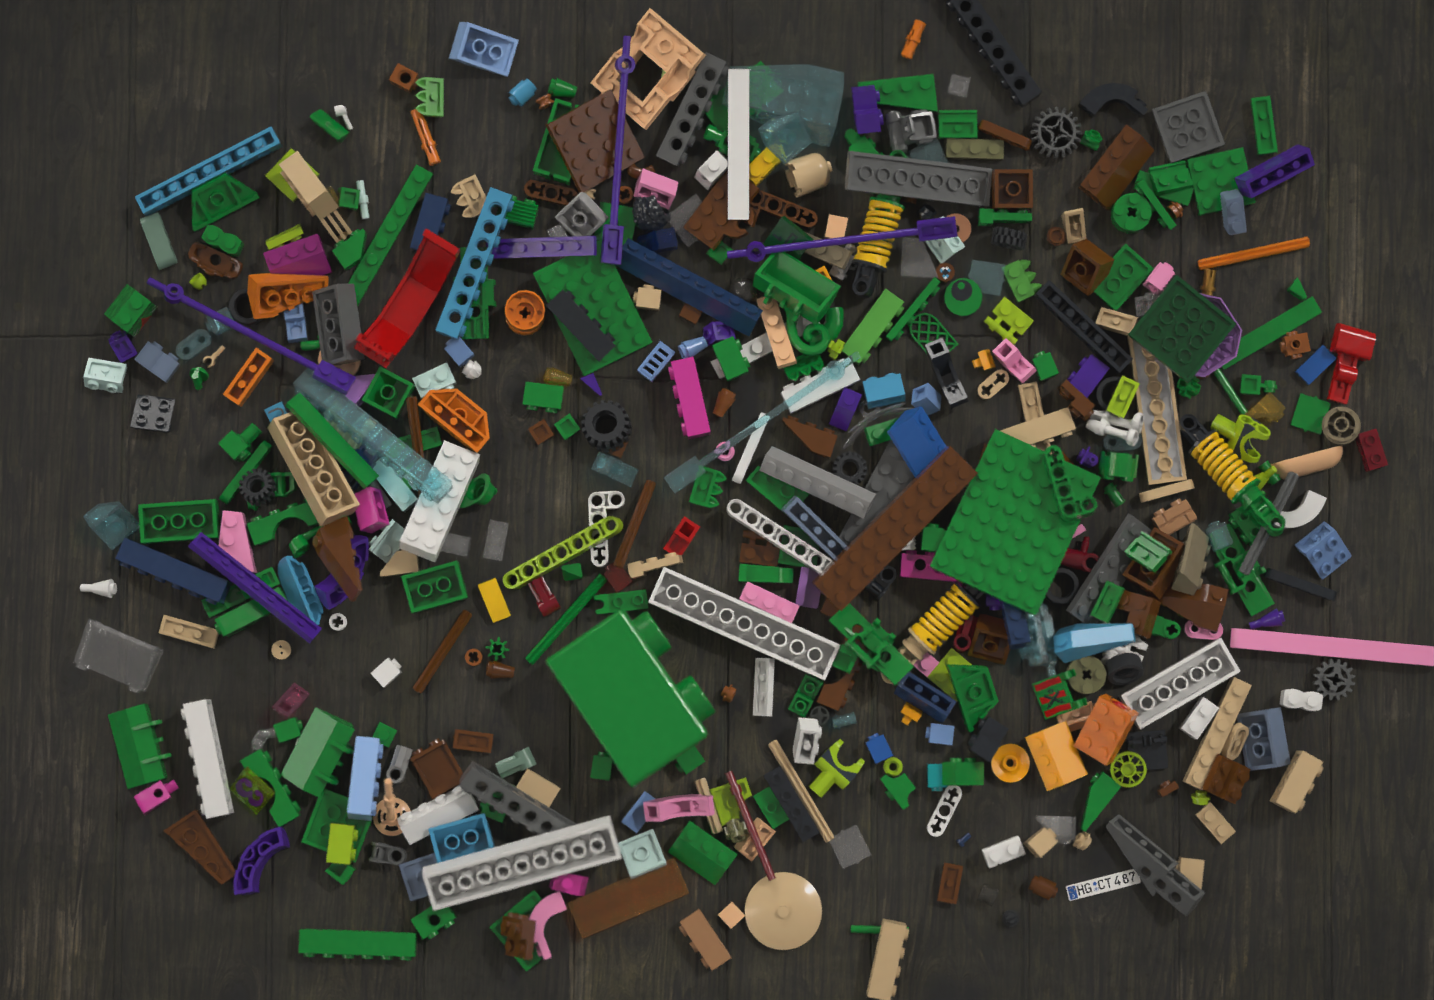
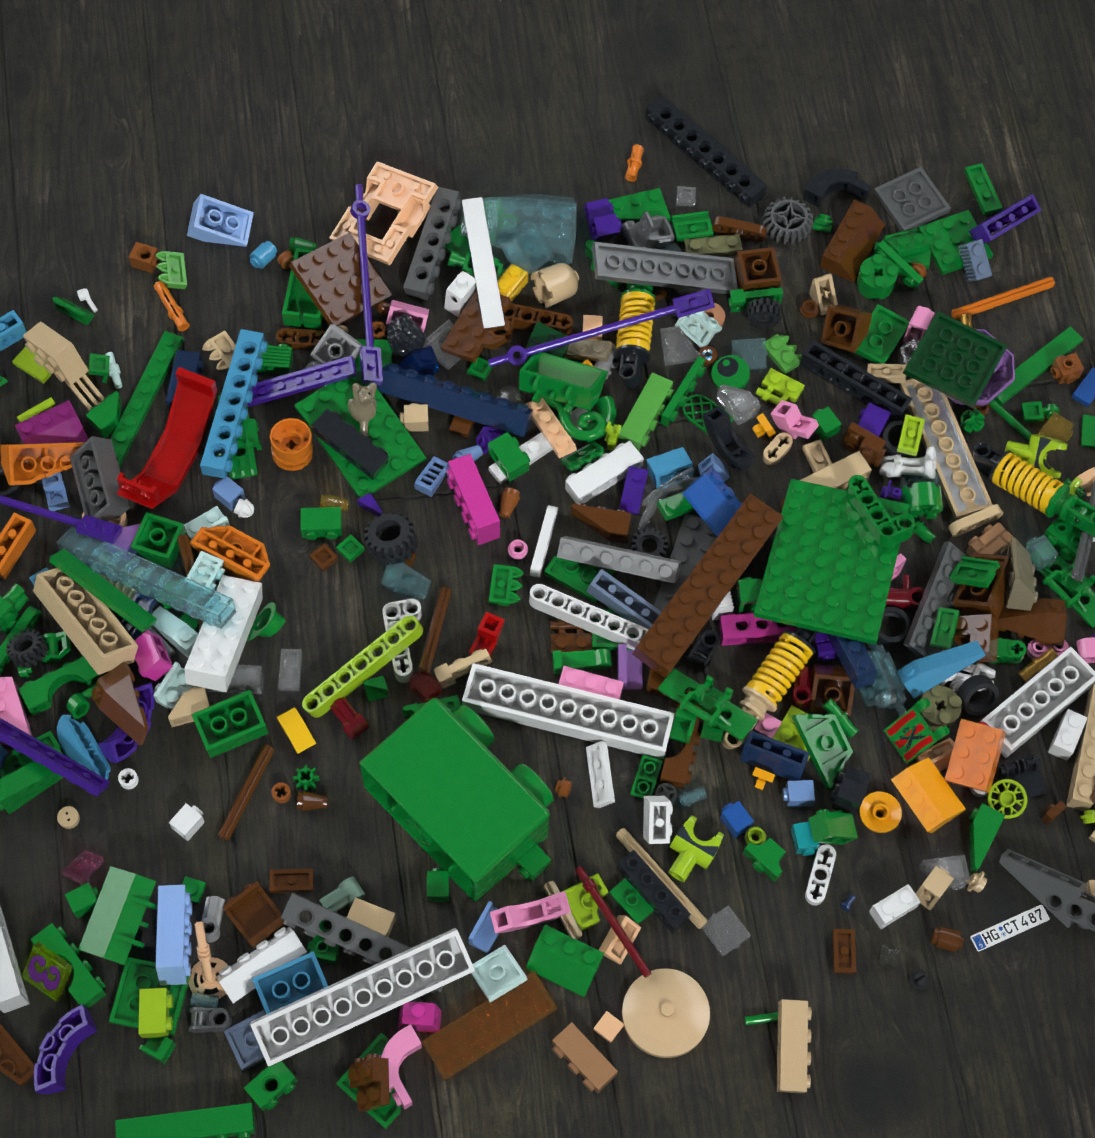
camera: 10 degrees left, 20 degrees down
clear arm [251,728,277,750] -> none
green arm [301,335,320,351] -> none
green axle [525,574,607,665] -> none
clear light blue bar [664,351,861,494] -> none
olive gear [723,819,748,843] -> none
green slope [1287,277,1307,301] -> none
none -> light aqua bracket [184,551,225,601]
none -> clear light blue pin [190,991,219,1008]
none -> dark tan animal [348,383,377,436]
none -> clear slope [716,385,761,425]
none -> green pin [822,698,859,739]
none -> pearl gold pin [1018,647,1059,682]

